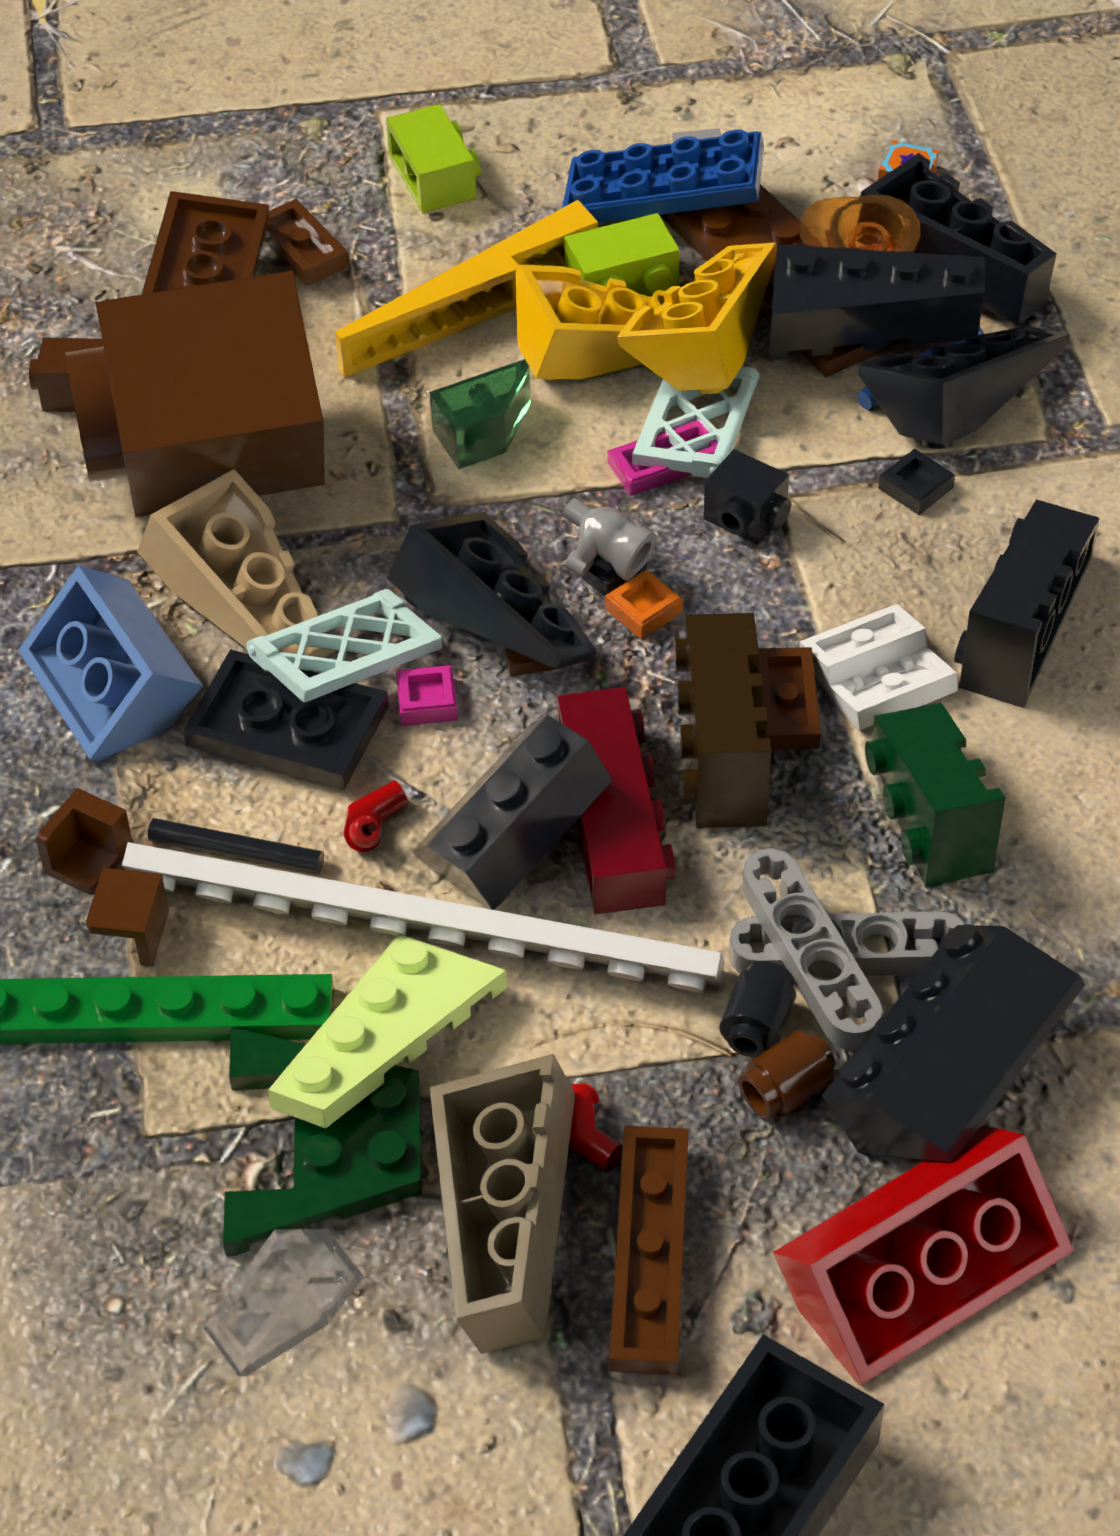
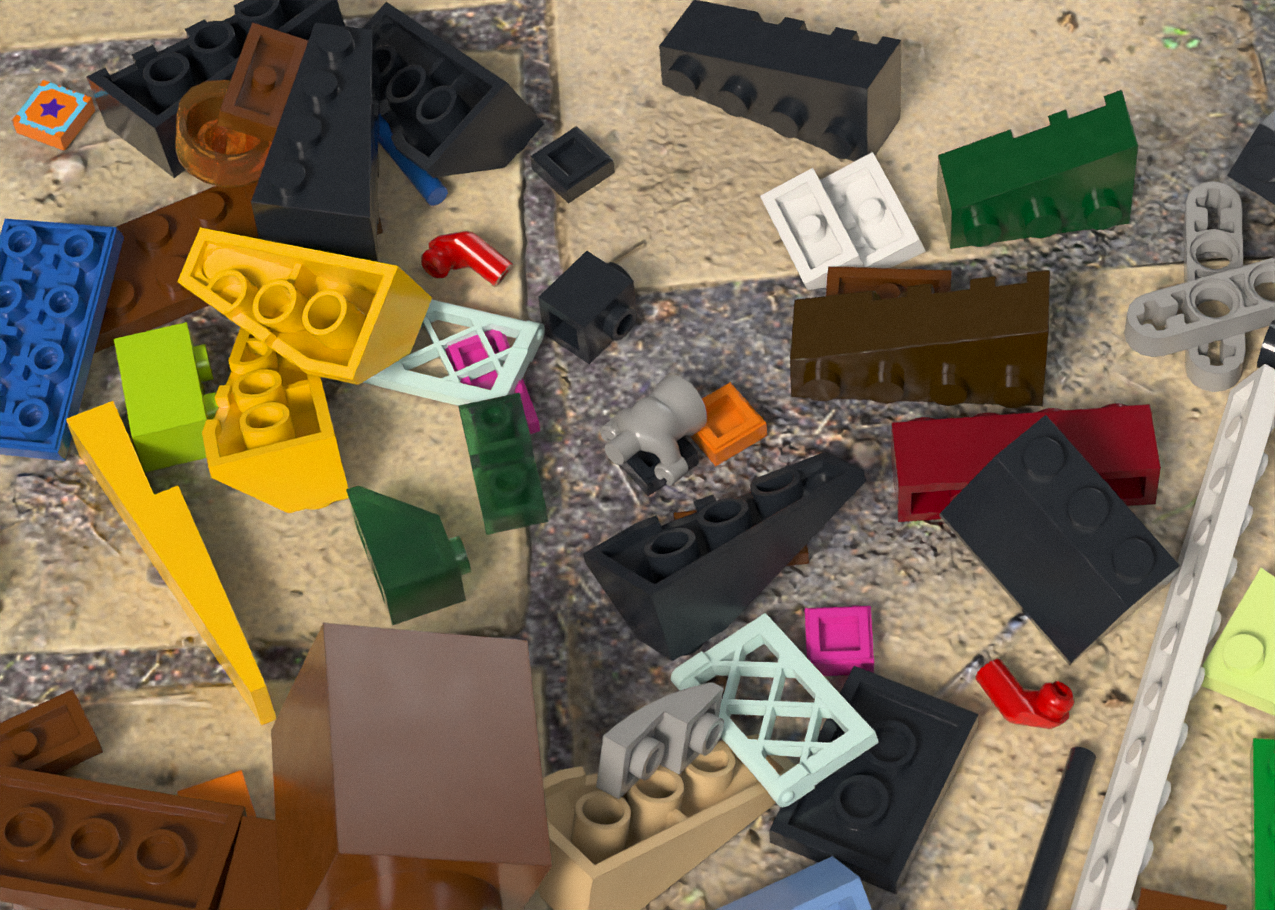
camera: 80 degrees left, 5 degrees up
none -> reddish brown plate [217,23,308,142]
none -> red arm [421,231,513,287]
none -> clear green slope [458,393,549,535]
none -> light grey slope [596,682,724,799]

